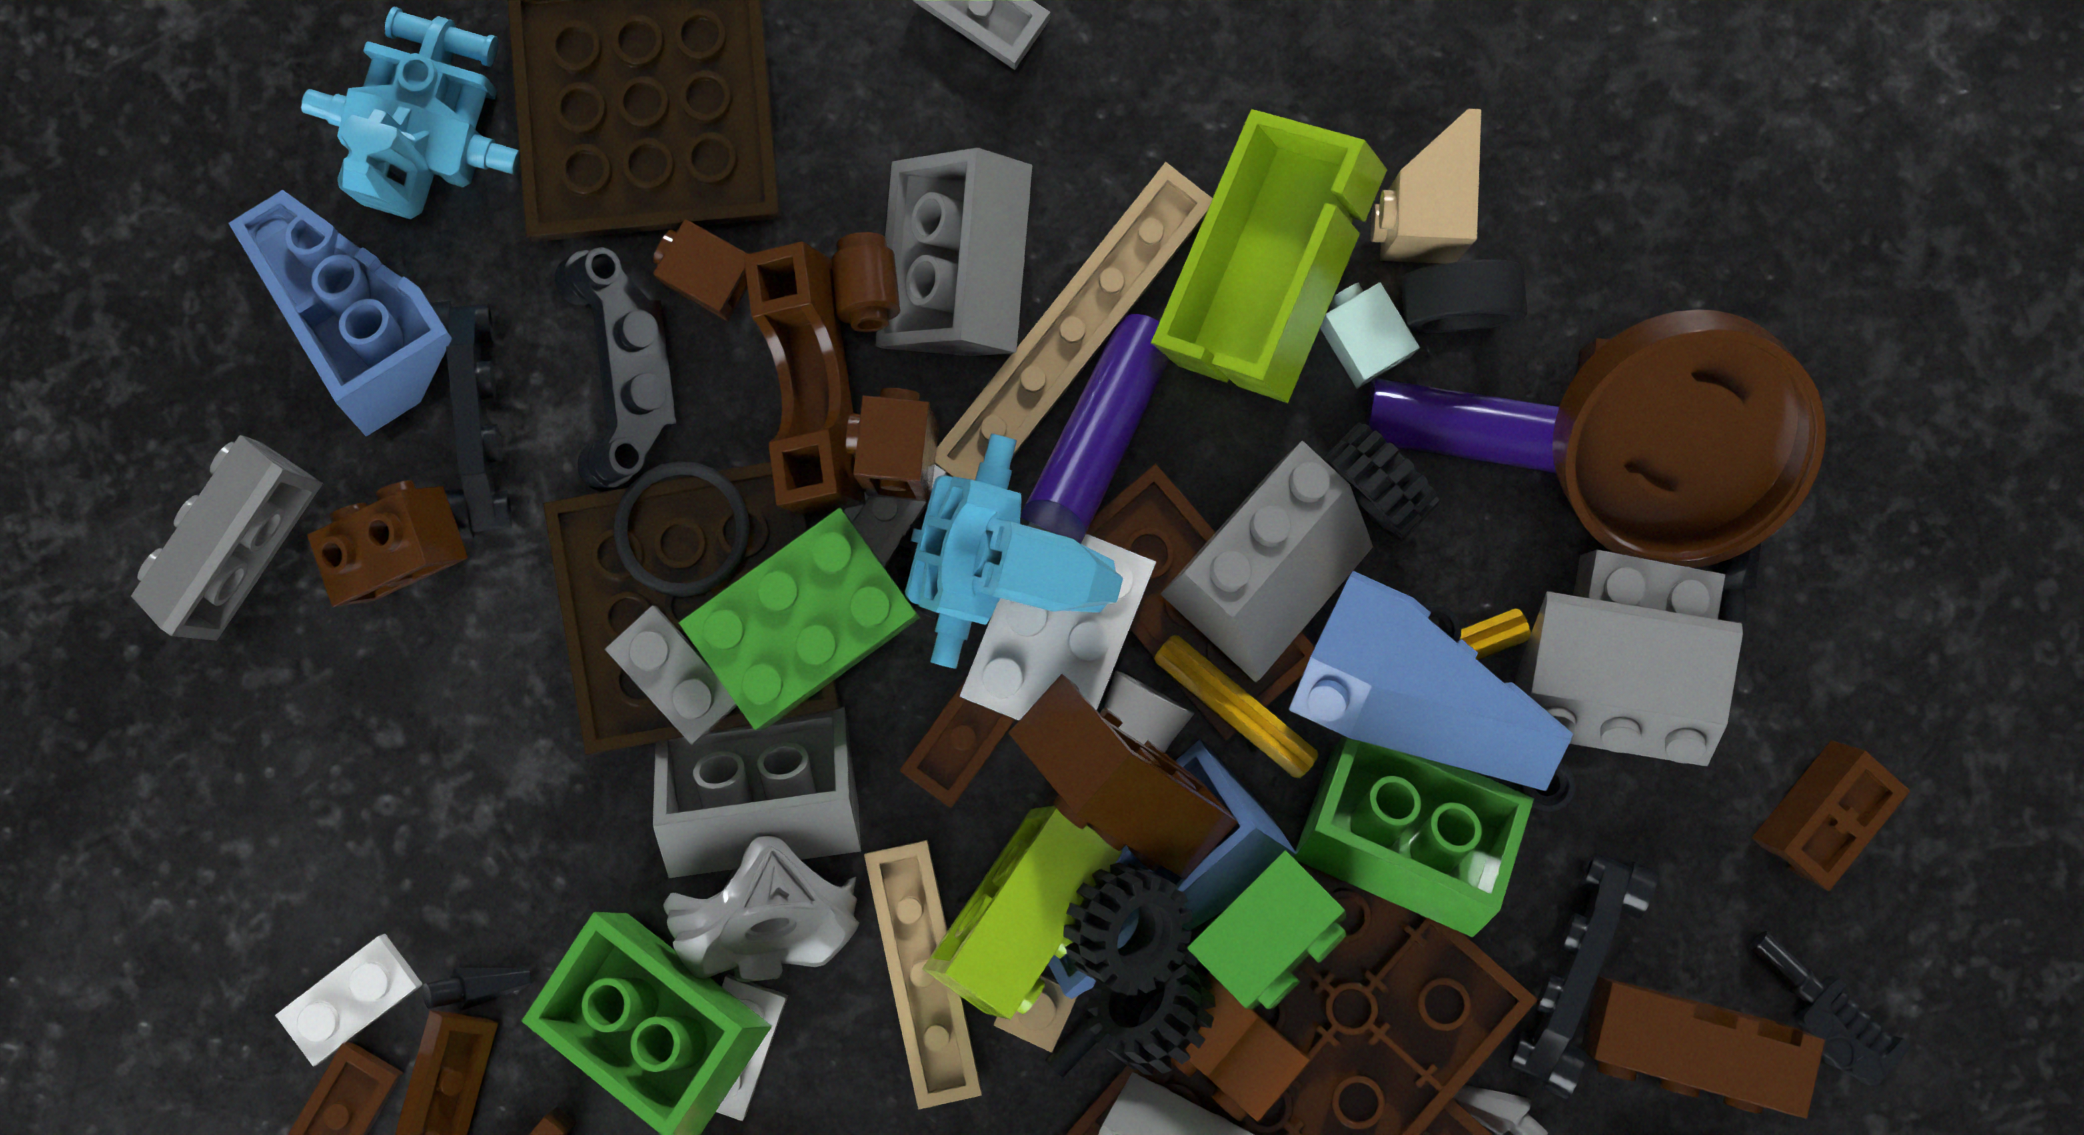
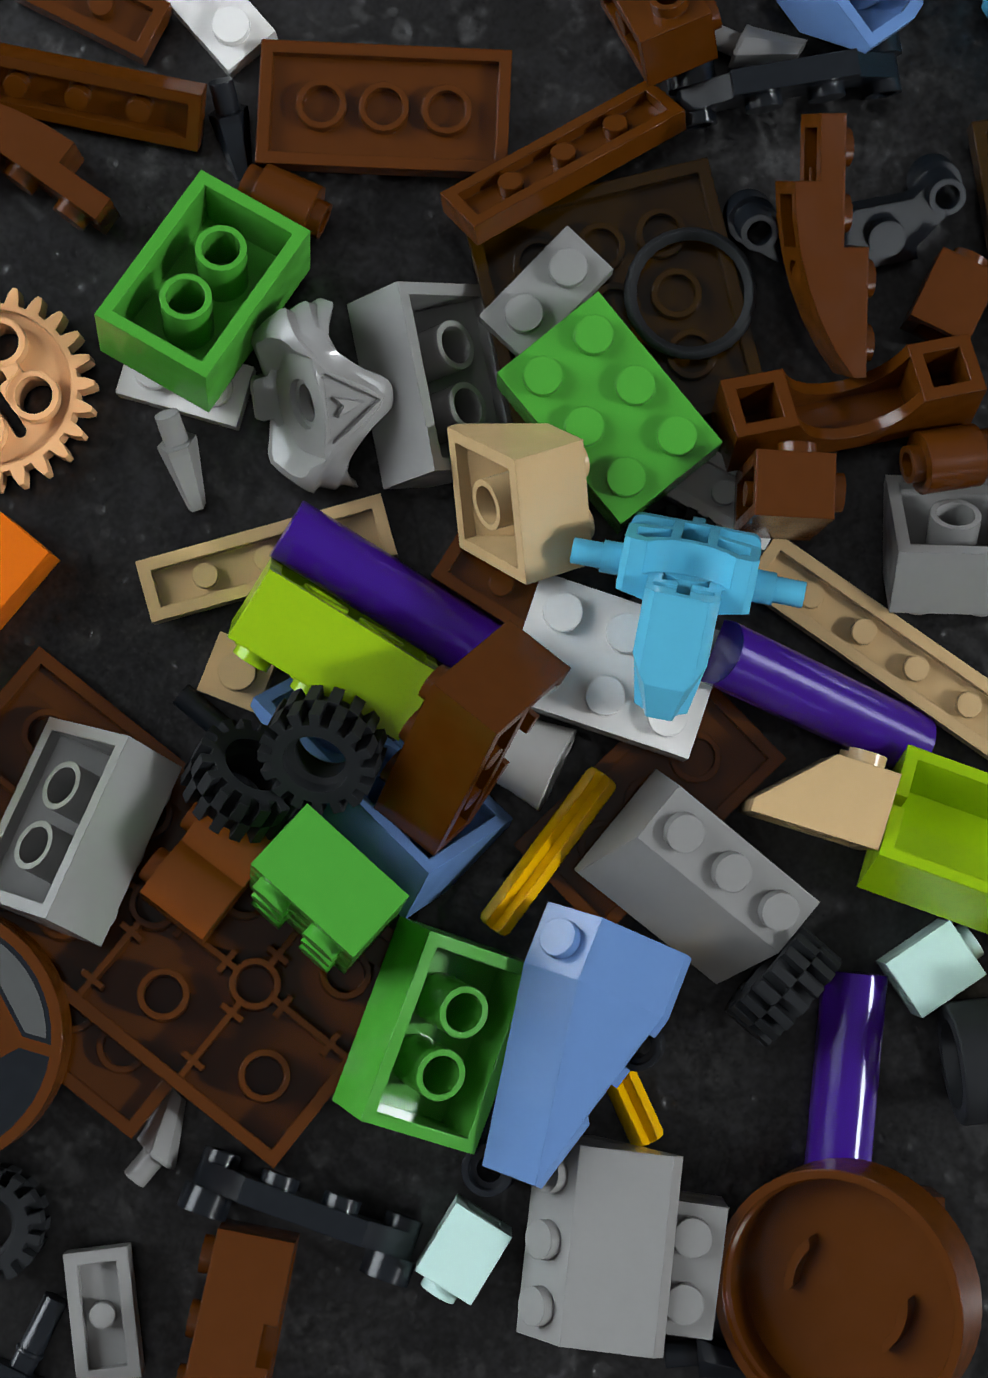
camera: 85 degrees right, 0 degrees up
none -> light grey bar [154,408,206,512]
none -> reddish brown brick [237,163,332,239]
none -> reddish brown plate [255,39,512,179]
none -> dark purple brick [269,500,503,668]
none -> light aqua brick [415,1193,512,1305]
none -> reddish brown plate [440,81,687,246]
none -> tan slope [447,423,595,585]
none -> light grey bar [715,24,807,68]
none -> tan slope [738,747,902,850]
none -> reddish brown slope [775,113,876,378]

